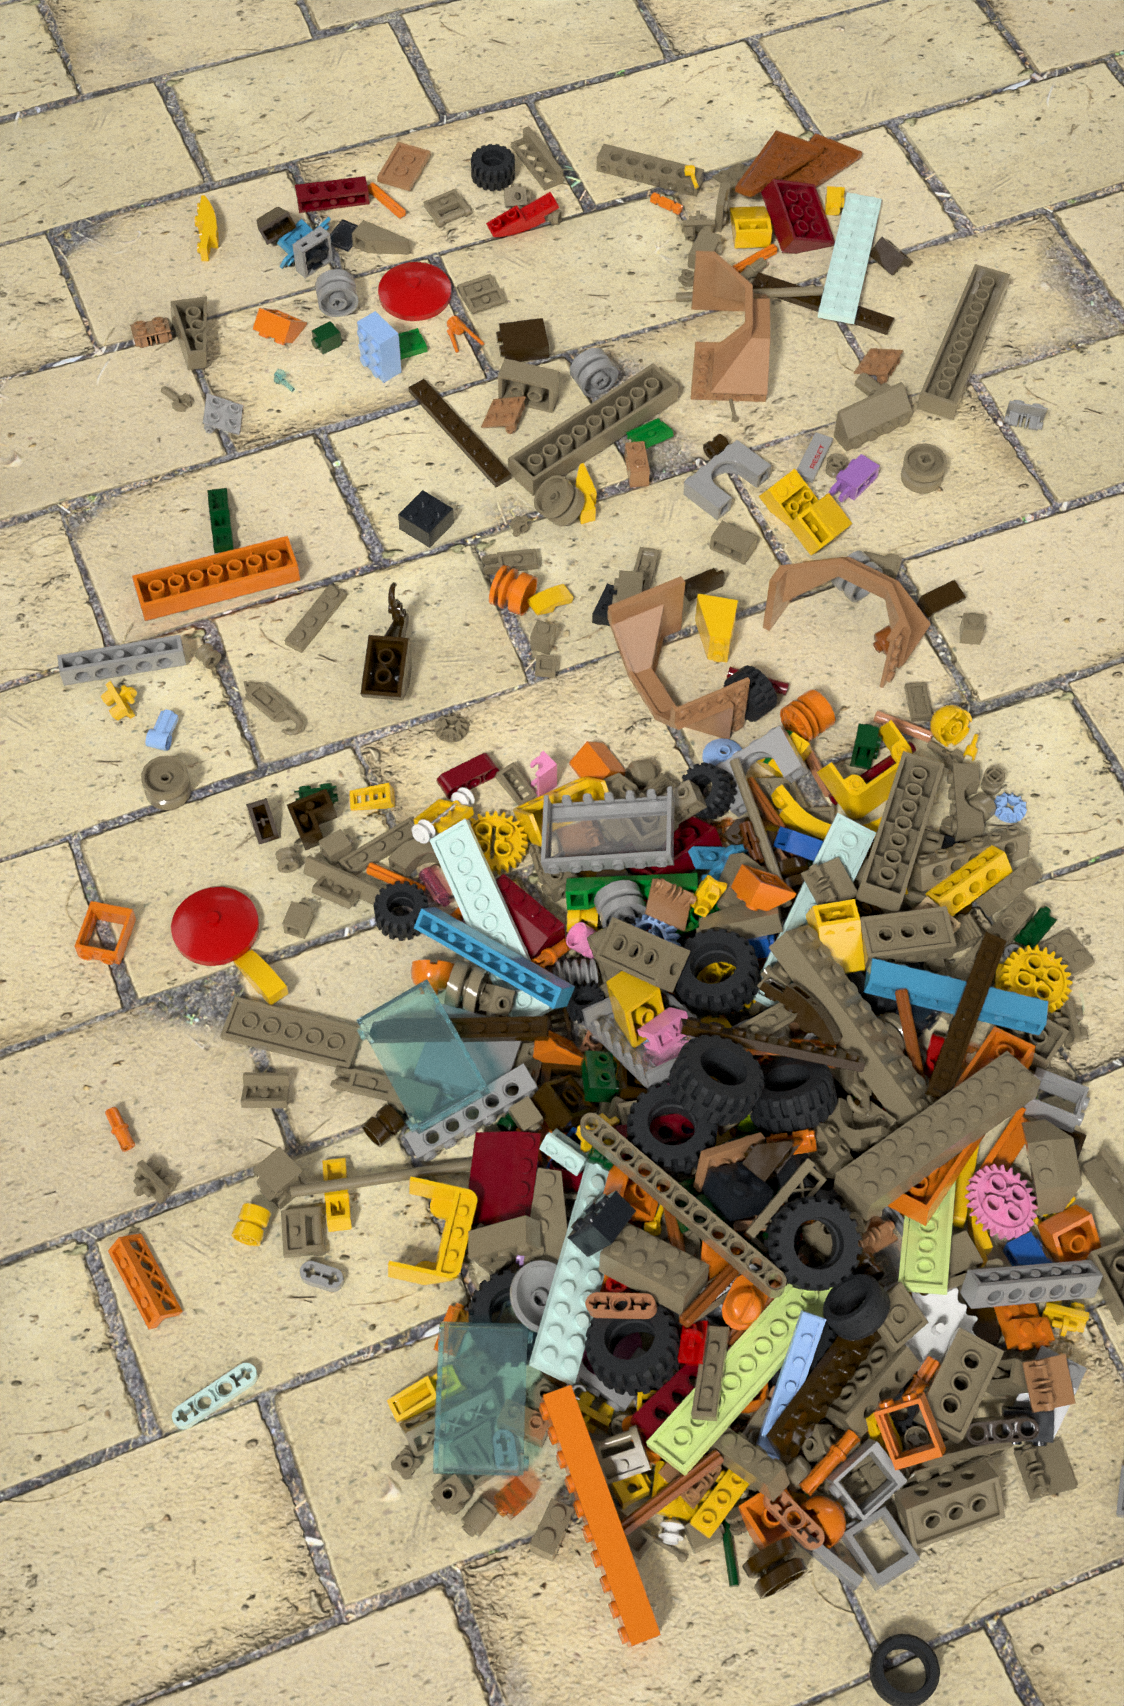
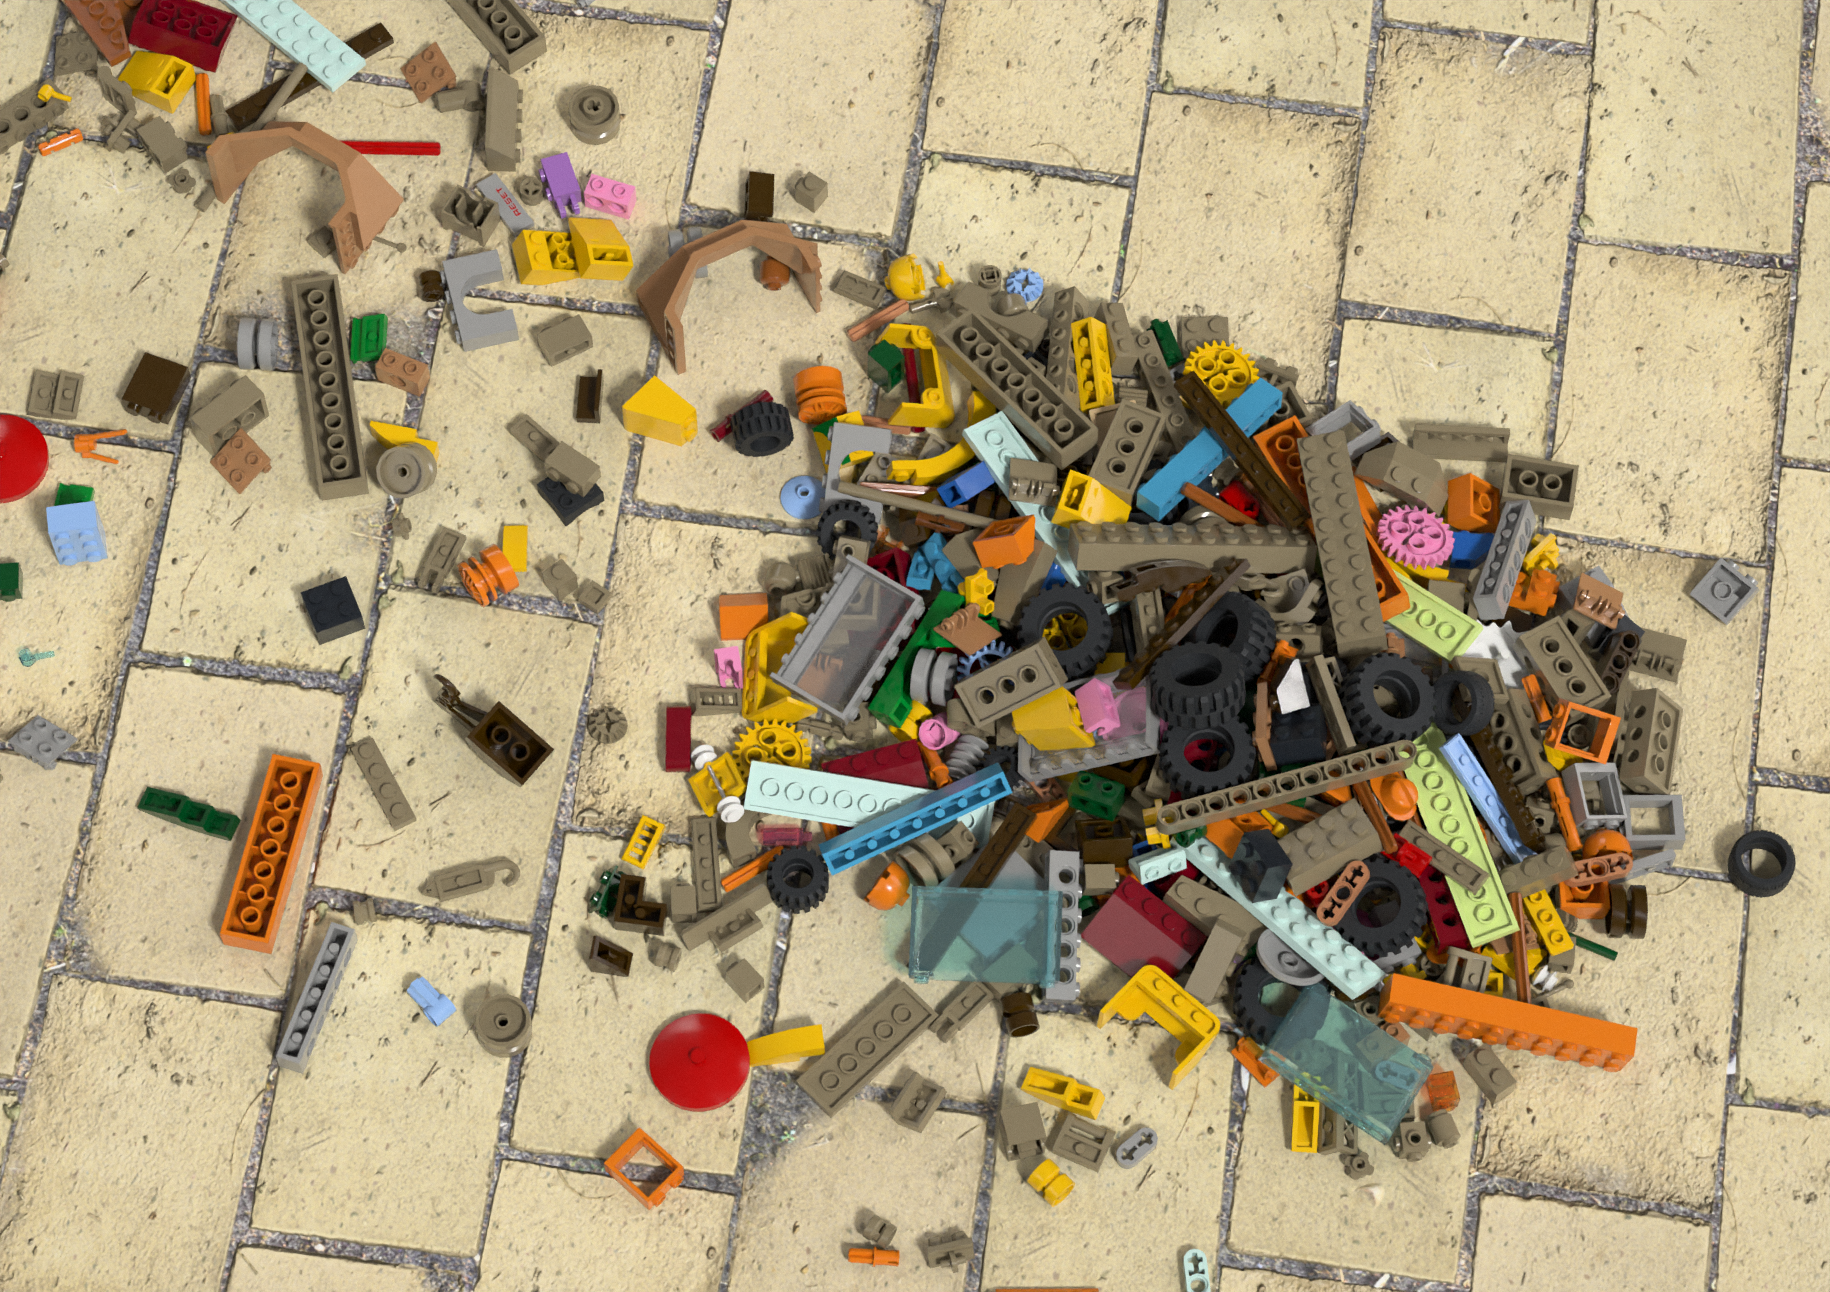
camera: 60 degrees left, 5 degrees up
yellow hips [100,681,137,721] -> none
dark tan piece [289,1159,472,1198] -> none
dark brown plate [408,379,511,488] -> none
medium nougat panel [608,576,750,739] -> none
dark tan piece [864,551,902,579] -> none
none -> red axle [304,140,441,156]
none -> dark tan piece [440,184,501,247]
none -> bright pink brick [584,174,637,220]
none -> dark tan wheel [863,1215,897,1249]

